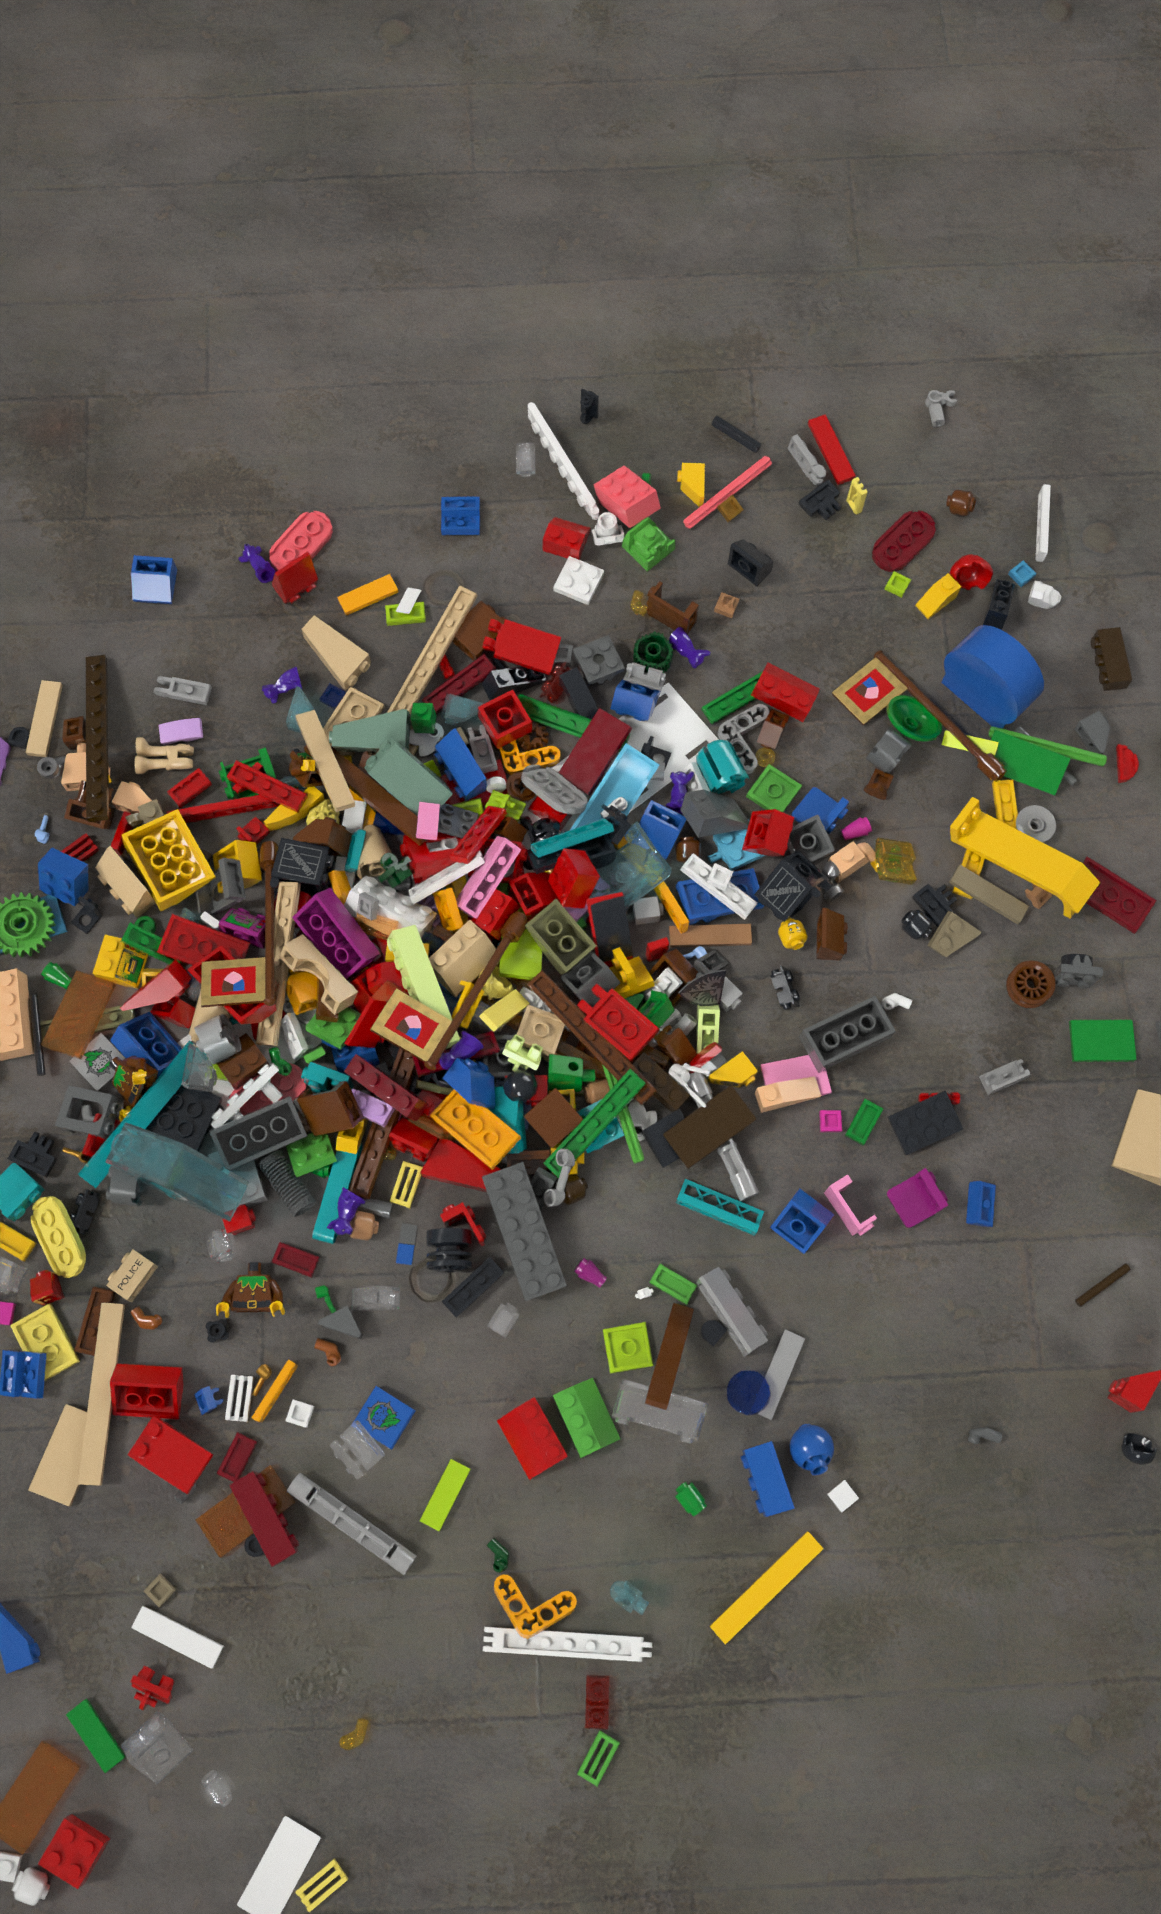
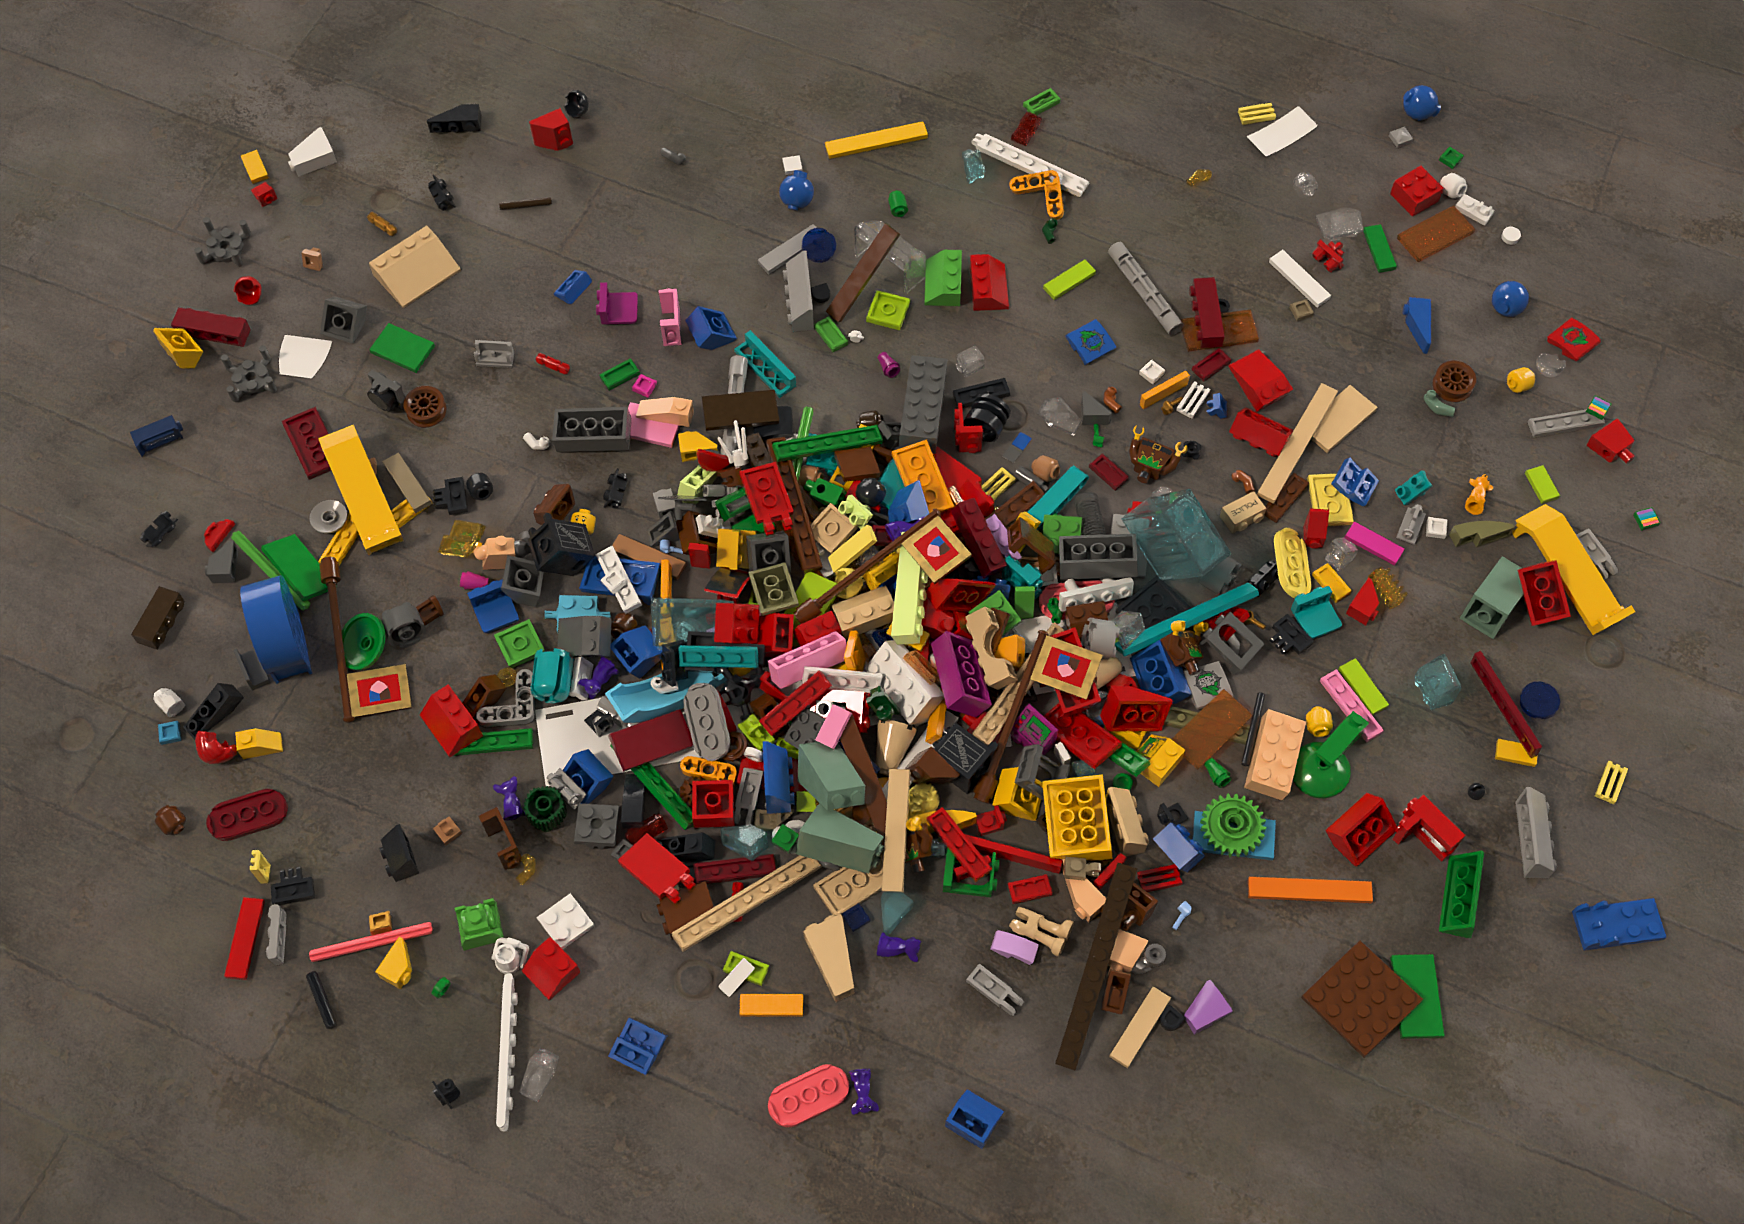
camera: 150 degrees left, 10 degrees down
red slope [272,551,318,604] -> none
white plate [280,1012,314,1060] -> none
dark purple animal [327,1187,366,1235] -> none
clear plate [330,1420,386,1480] -> none
teal tile [344,829,366,873] -> none
light grey tile [357,892,379,921] -> none
light grey bar [544,1149,575,1206] -> none
coral brick [594,465,661,528] -> none
light grey brick [632,896,663,925] -> none
blue slope [740,1441,794,1517] -> none
red slope [742,809,794,857] -> none
lime tile [885,571,911,598] -> none
black plate [887,1091,963,1155] -> none
light grey bar [925,390,957,427] -> none
dark tan wing [927,911,981,957] -> none
neon yellow sticker [942,730,999,756] -> none
white tile [1035,484,1050,562] -> none

